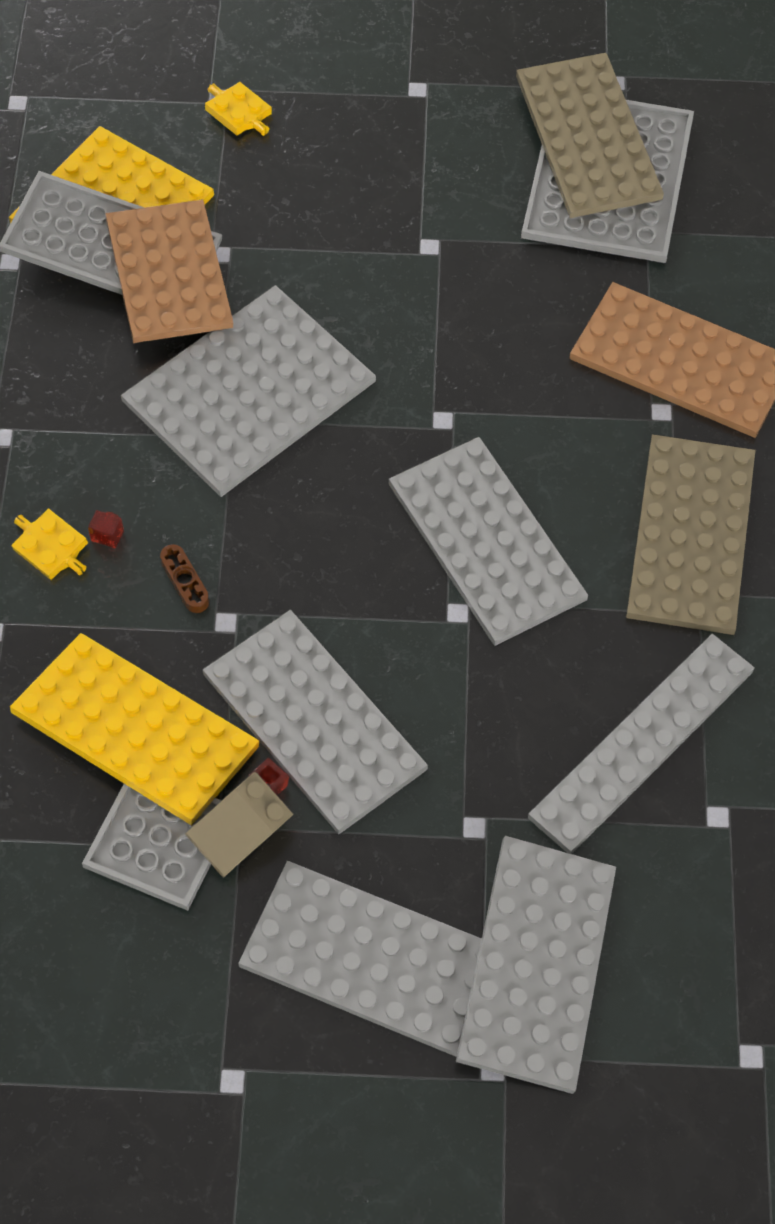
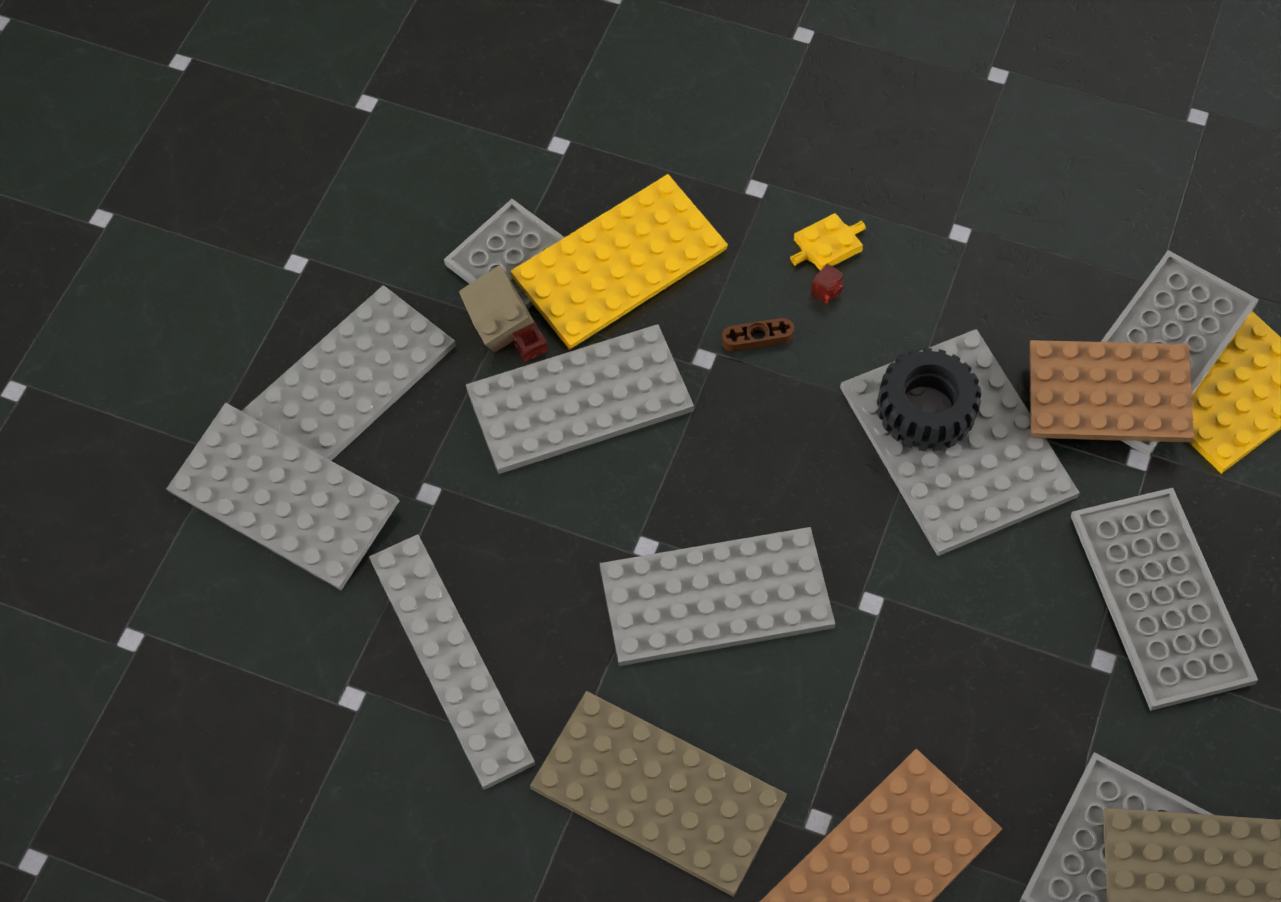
camera: 110 degrees right, 0 degrees up
none -> black tyre [877,348,981,451]
none -> light grey plate [1071,488,1258,711]

